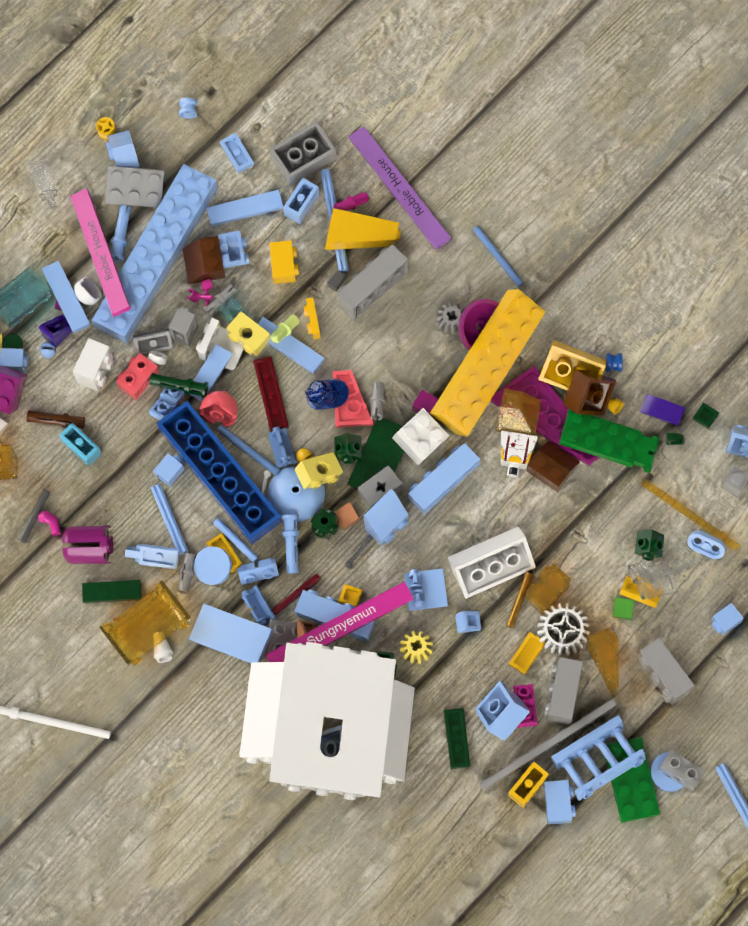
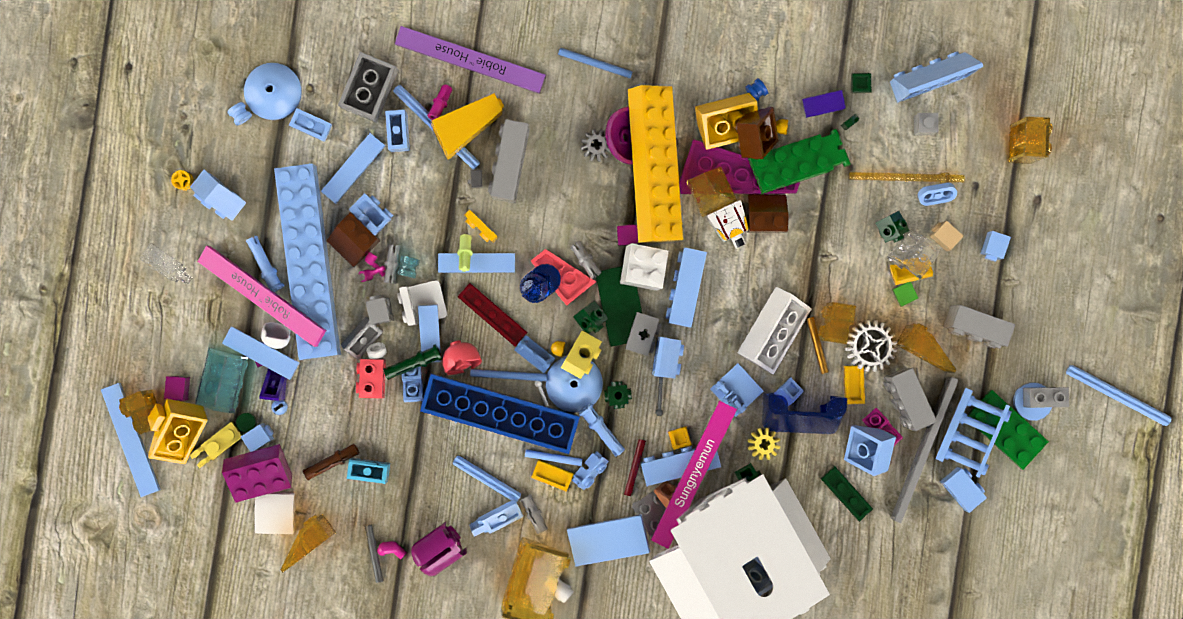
camera: 45 degrees left, 15 degrees up
white brick [73,338,115,391] -> none
dark green tile [82,580,141,604] -> none
light grey plate [105,165,164,208] -> none
light blue brick [153,454,184,487] -> none
light blue tile [194,546,232,585] -> none
light yellow brick [226,311,271,356] -> none
medium blue hinge [241,585,276,626] -> none
yellow brick [269,240,299,284] -> none
nougat slope [335,502,359,530] -> none
yellow brick [508,762,549,808] -> none
none -> light blue dish [244,63,302,120]
none -> clear blue windscreen [762,392,847,434]
none -> tan brick [930,221,963,251]

